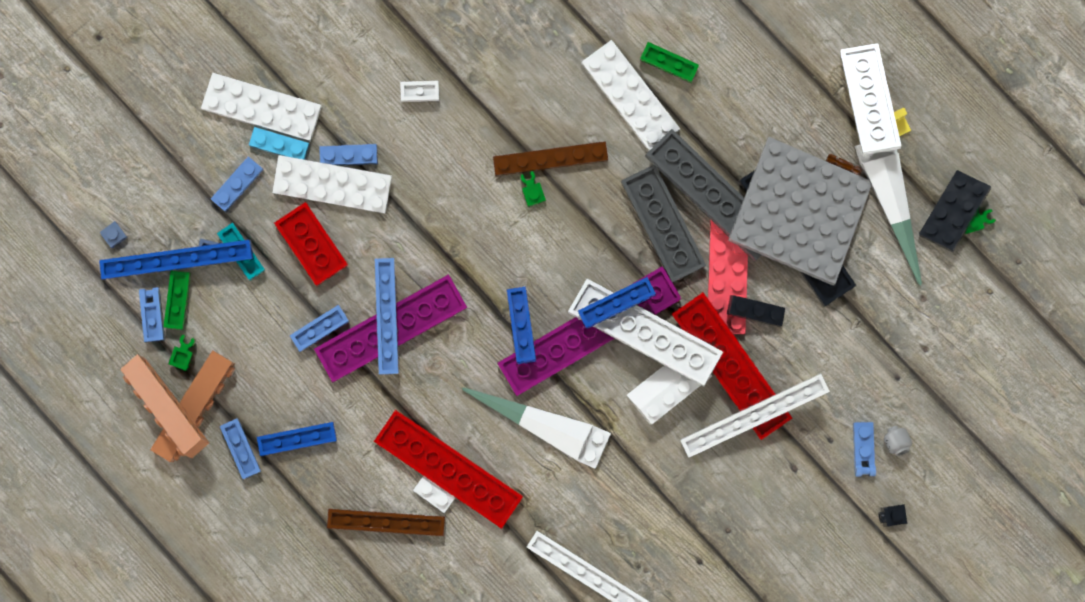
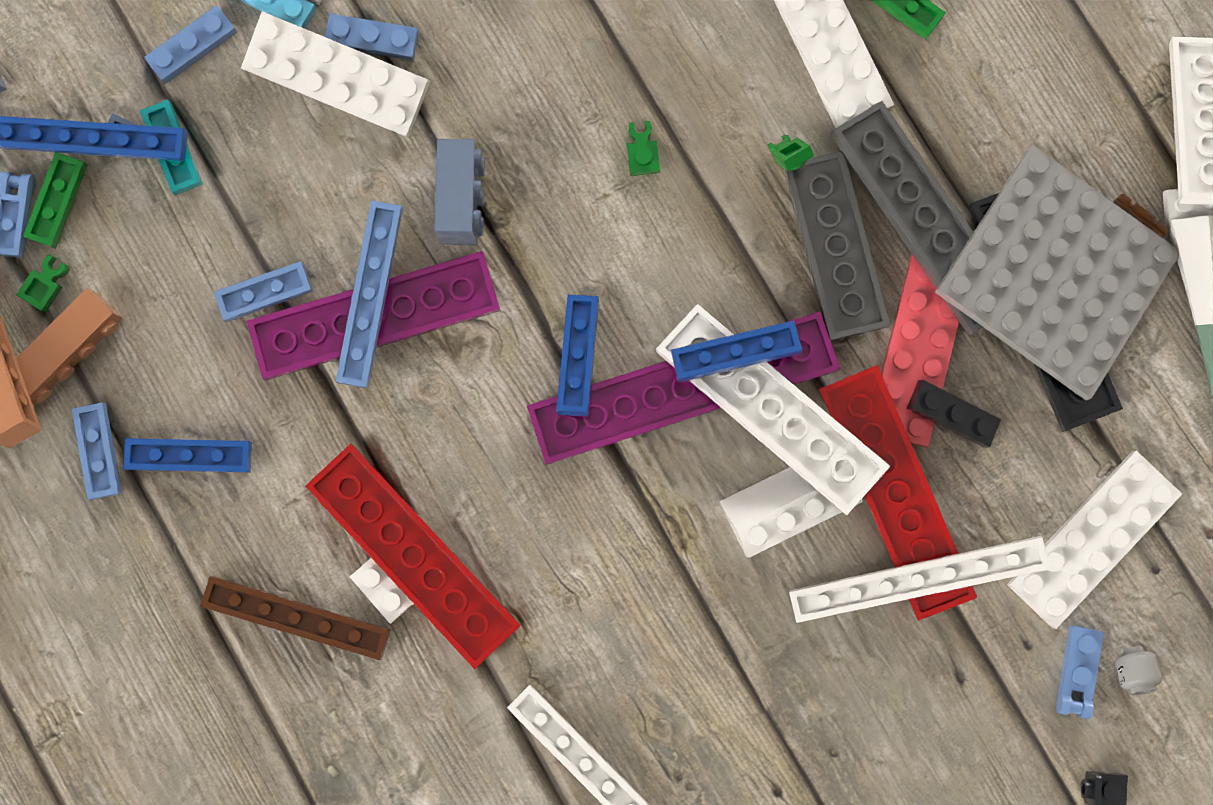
camera: 20 degrees right, 0 degrees up
red plate [274,202,348,286] -> none
white plate [462,387,611,469] -> none
reddish brown plate [493,141,608,176] -> none
none -> sand blue brick [434,139,485,245]
none -> green plate [768,135,814,171]
none -> white plate [1007,451,1182,629]

